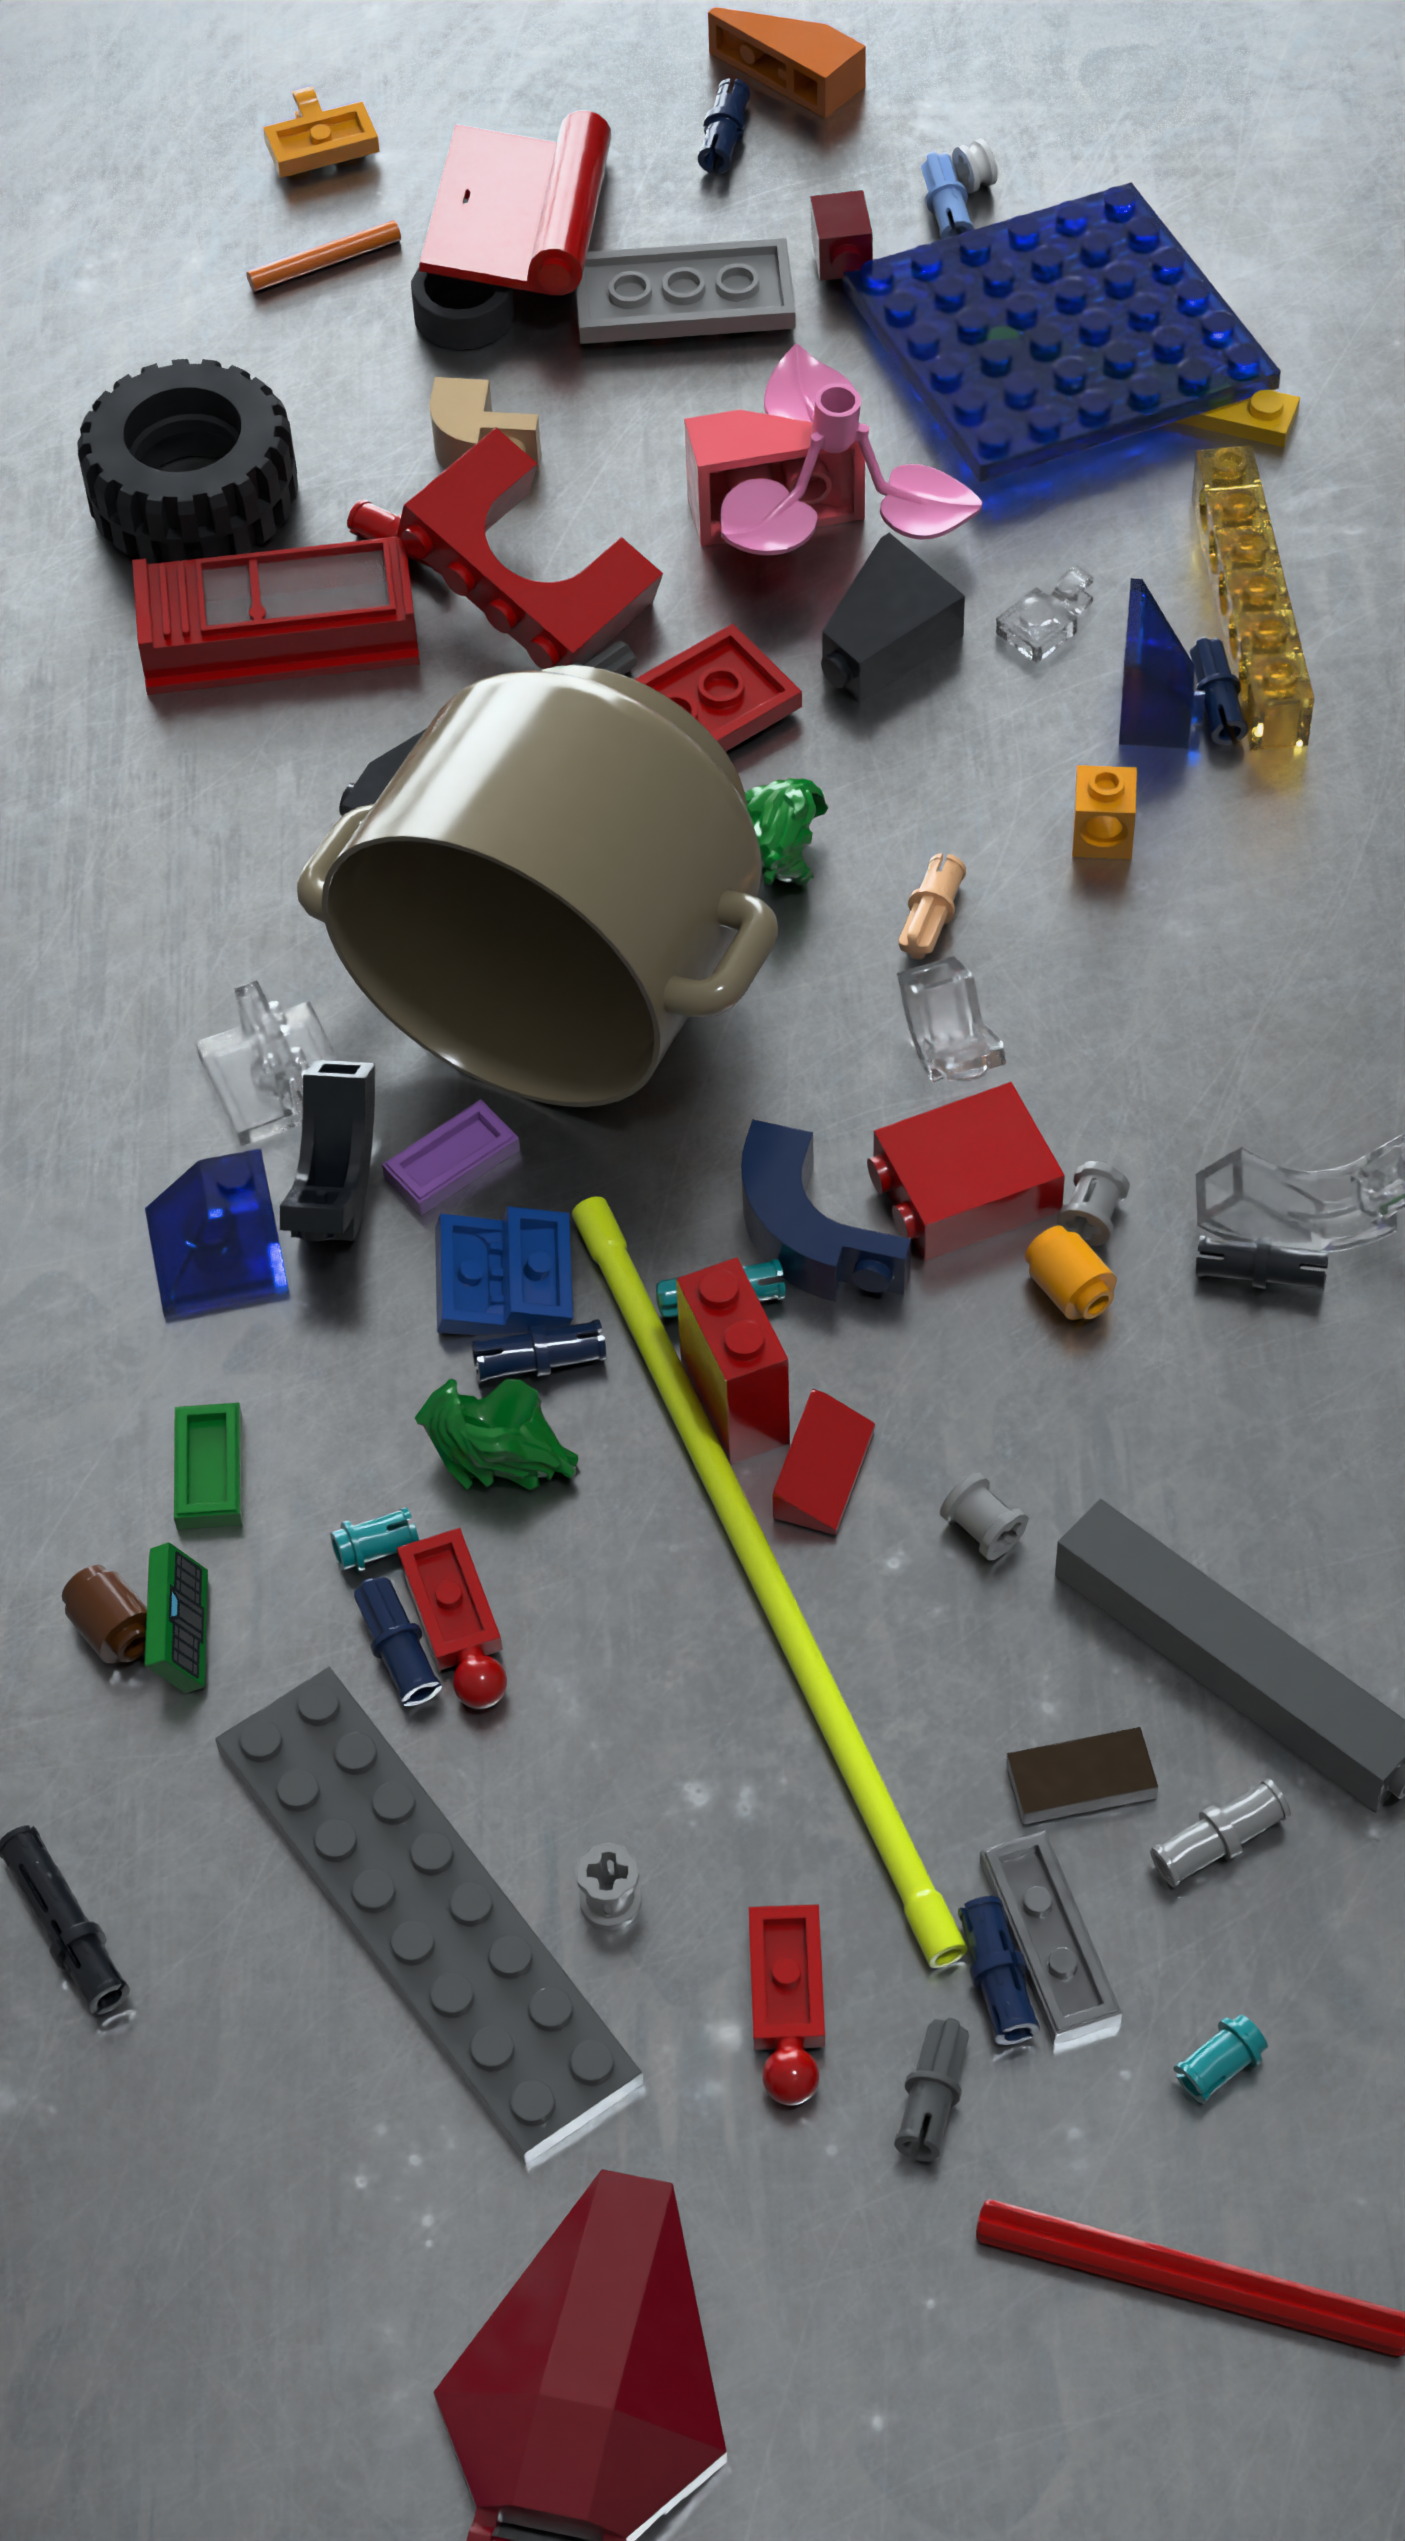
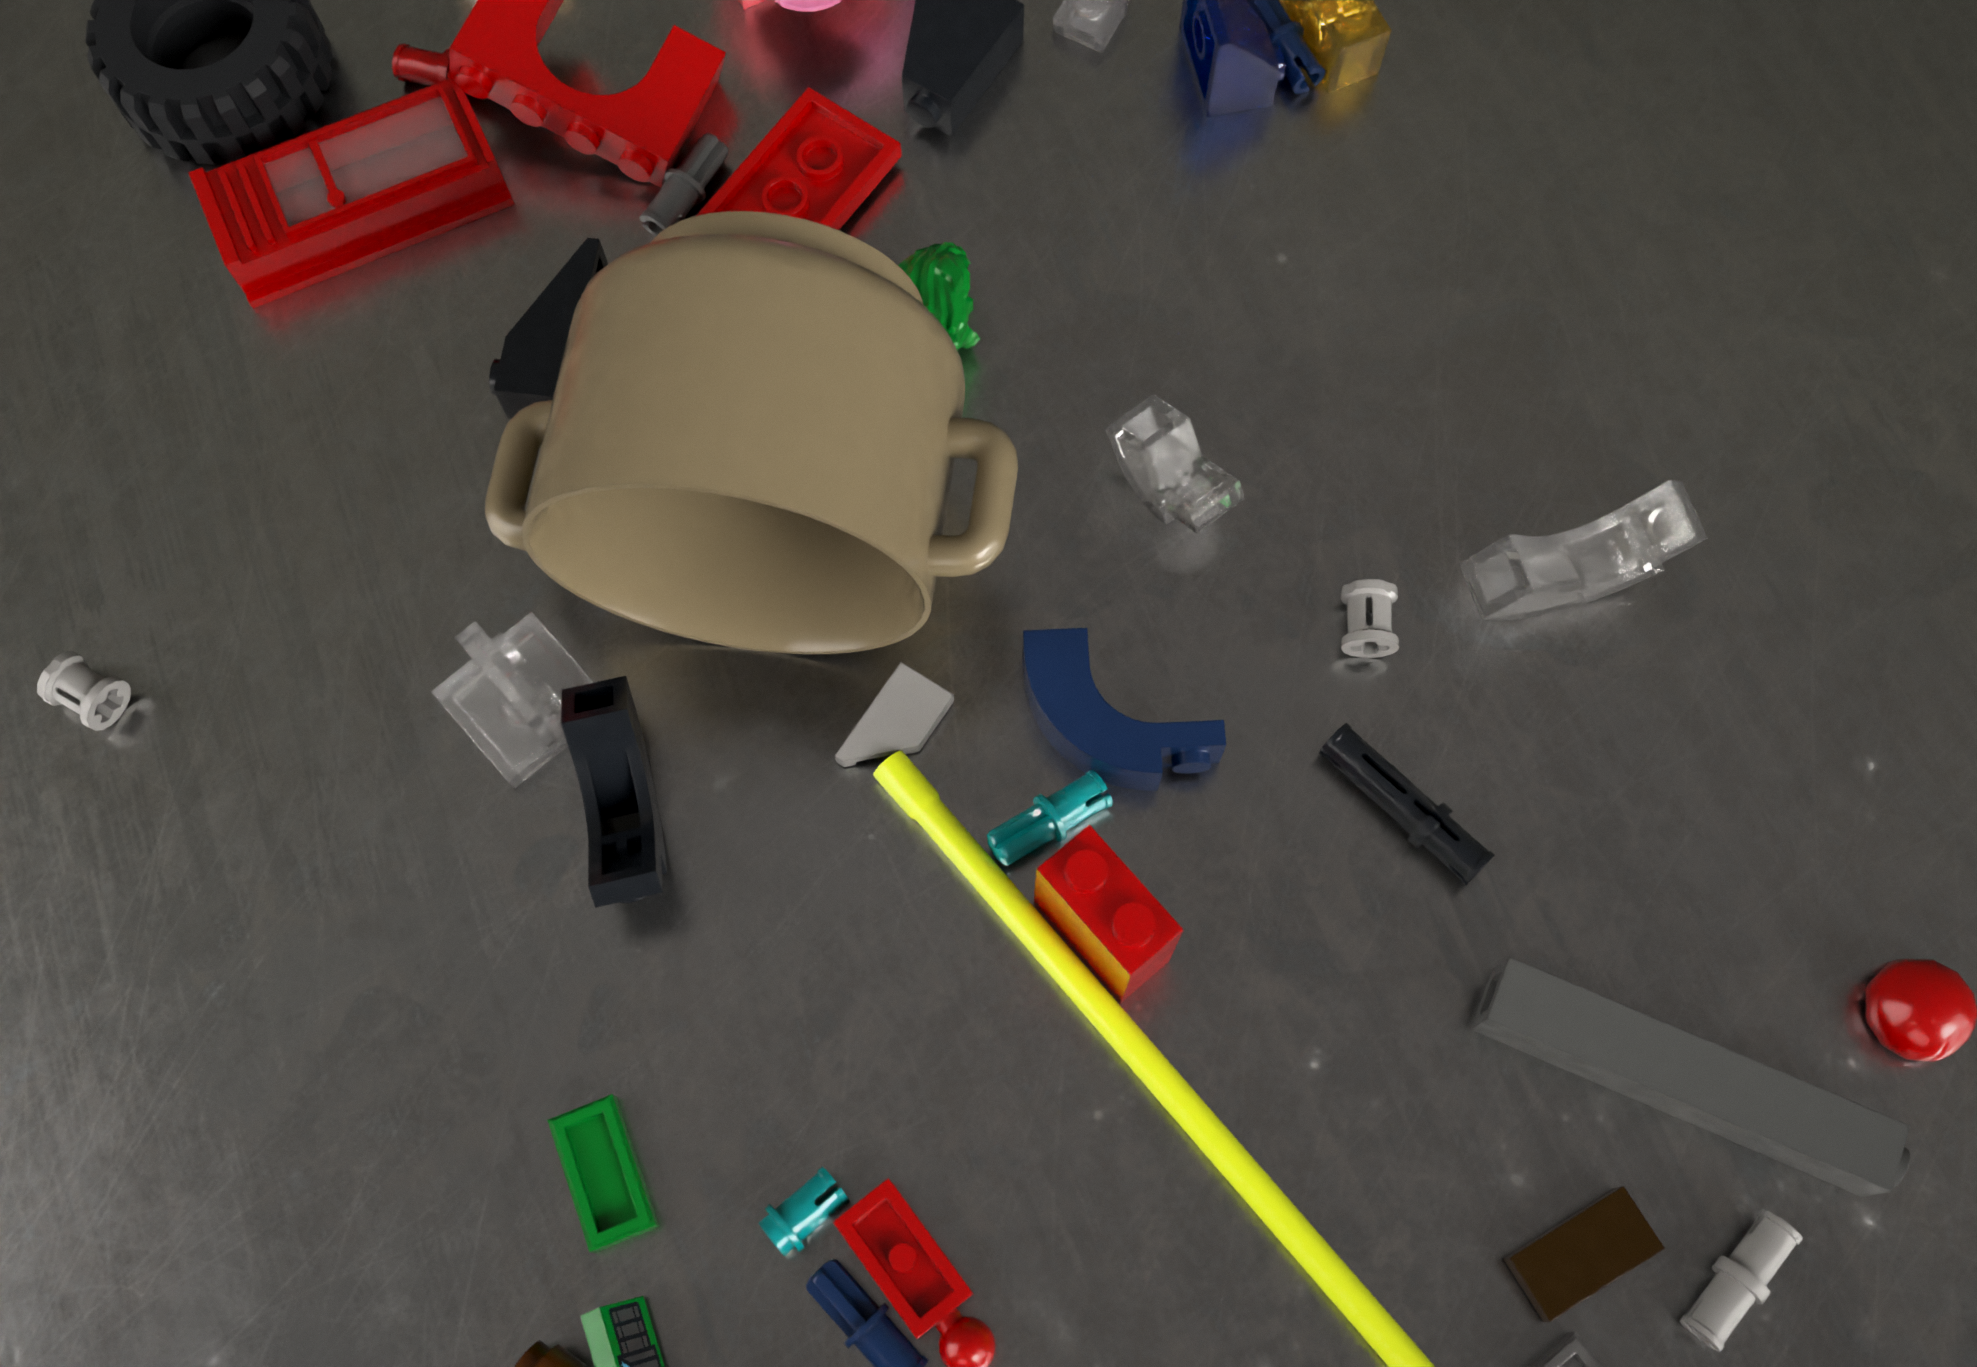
camera: 20 degrees left, 15 degrees up
clear blue slope [145,1148,289,1317] -> none
medium lavender tile [382,1099,520,1216] -> none
green hair [415,1379,579,1490] -> none
blue slope [435,1206,573,1335] -> none
dark blue pin [472,1319,606,1383] -> none
red slope [772,1389,875,1535] -> none
red brick [867,1082,1065,1261] -> none
light nougat axle [898,853,966,960] -> none
light grey bush [940,1472,1029,1561] -> none
light orange brick [1025,1226,1117,1320] -> none
light orange brick [1072,765,1137,859] -> none
black pin [1196,1235,1329,1291] -> none
none -> light grey tile [835,662,954,767]
none -> black pin [1319,723,1495,886]

